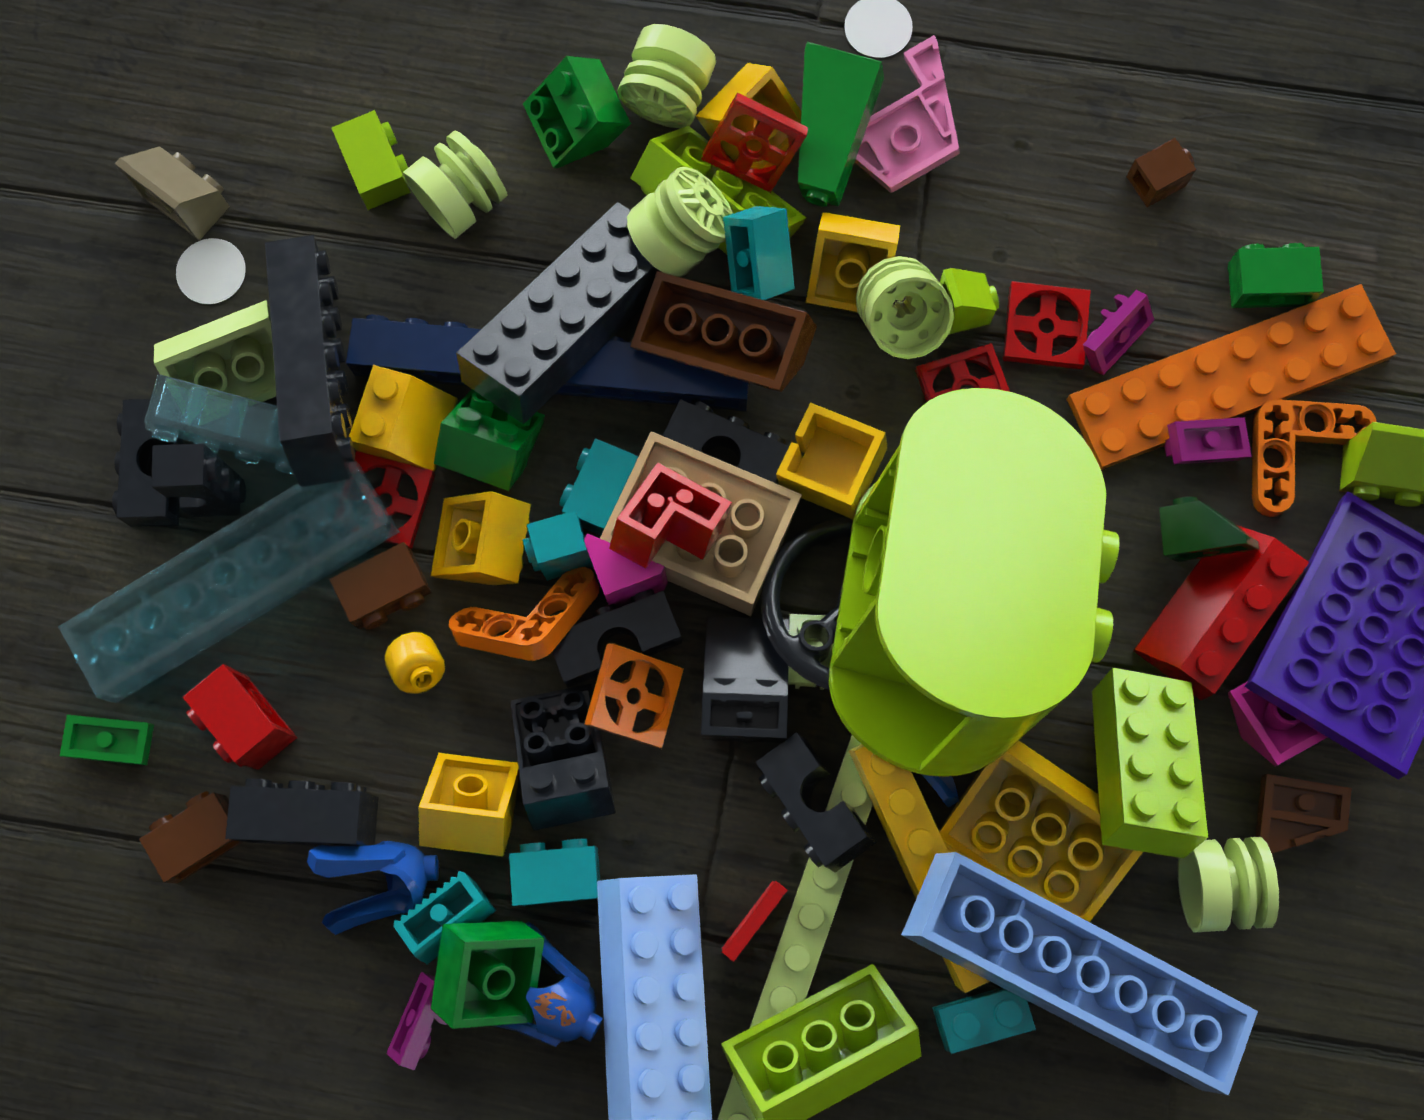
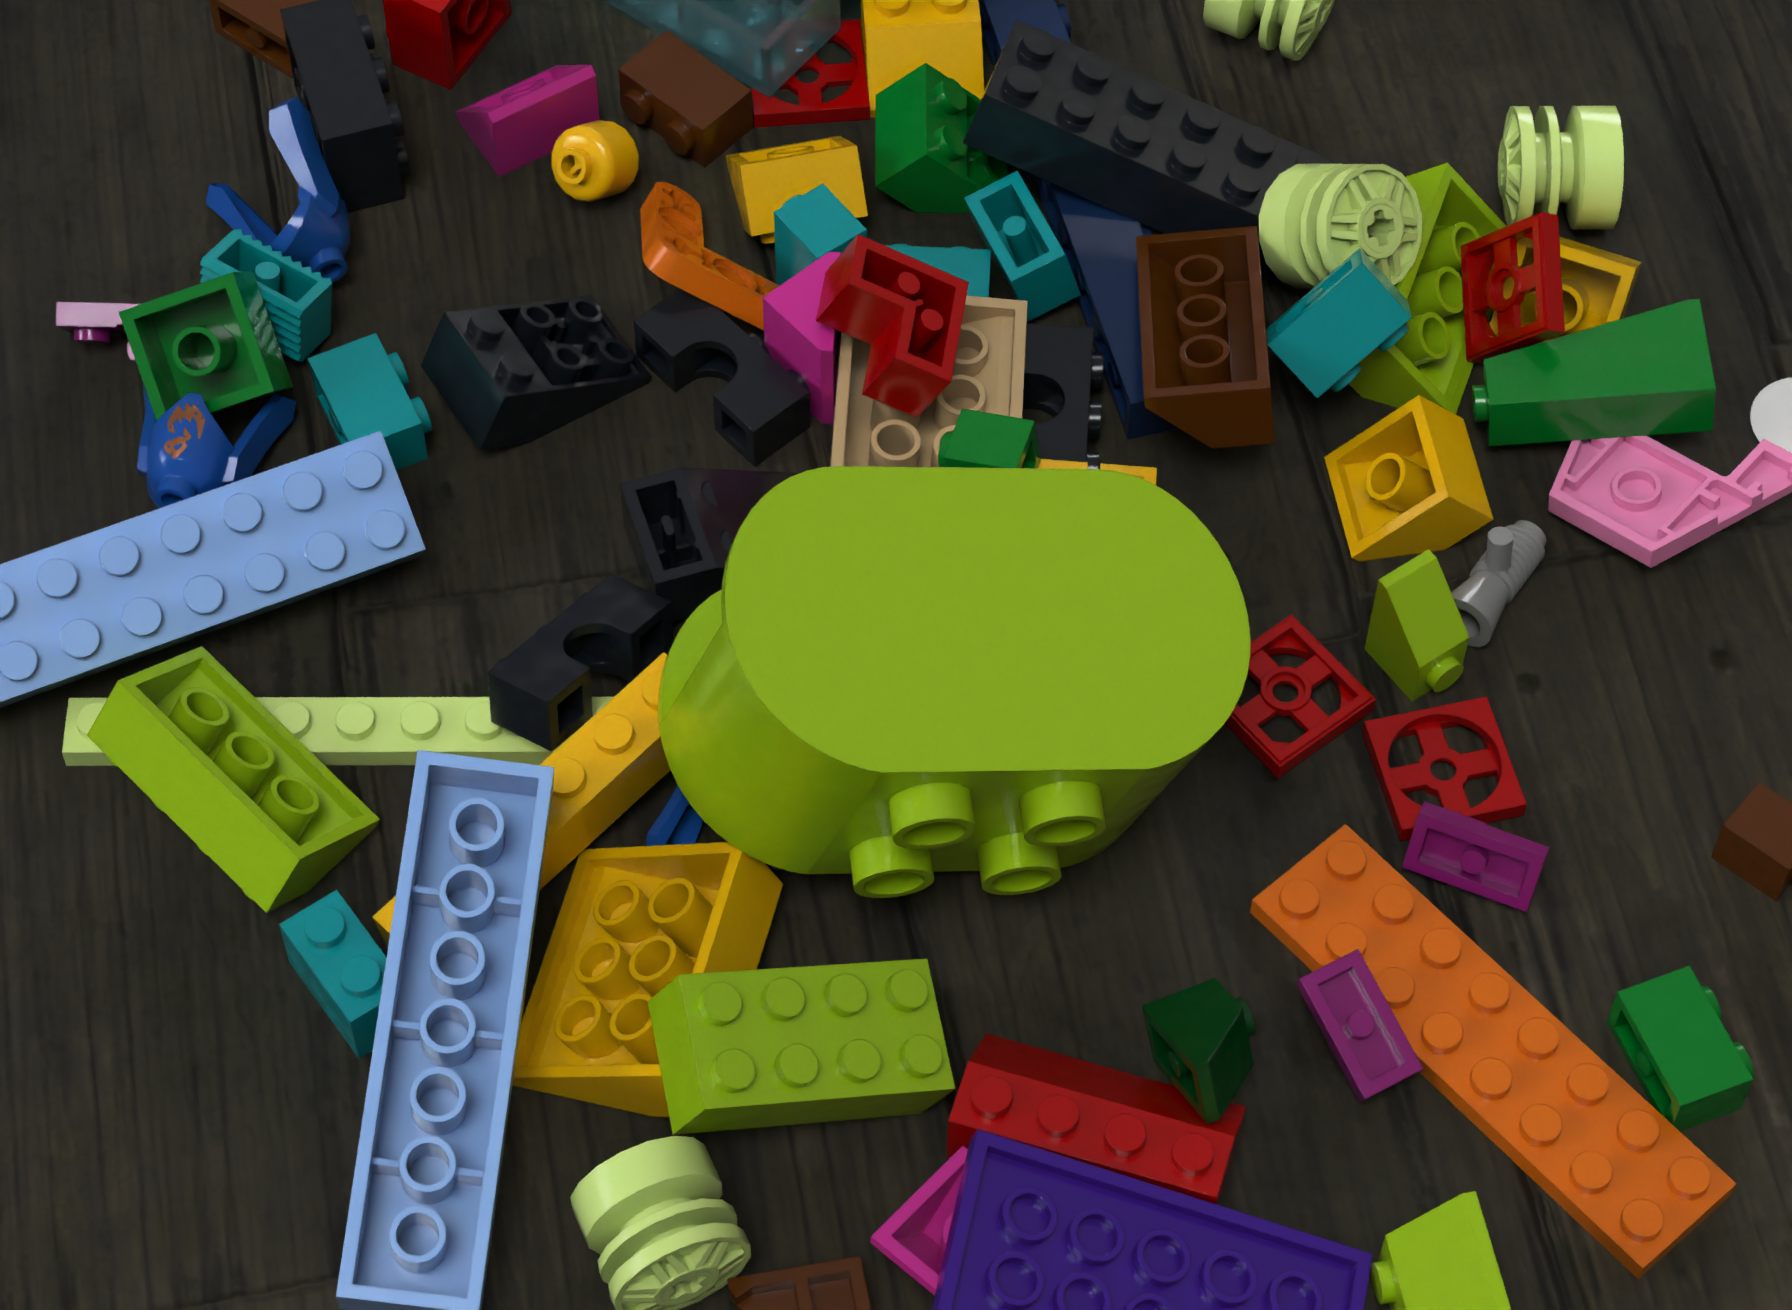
camera: 65 degrees right, 20 degrees down
yellow slope [418,753,520,856] -> none
green slope [523,56,631,168] -> none
orange piece [584,644,684,748] -> none
red piece [721,880,788,962] -> none
yellowish green wheel [856,256,954,359] -> none
orange beam [1252,399,1376,517] -> none
none -> dark pink slope [455,65,600,177]
none -> green brick [938,409,1041,468]
none -> teal brick [964,170,1081,322]
none -> light grey piece [1451,520,1546,647]

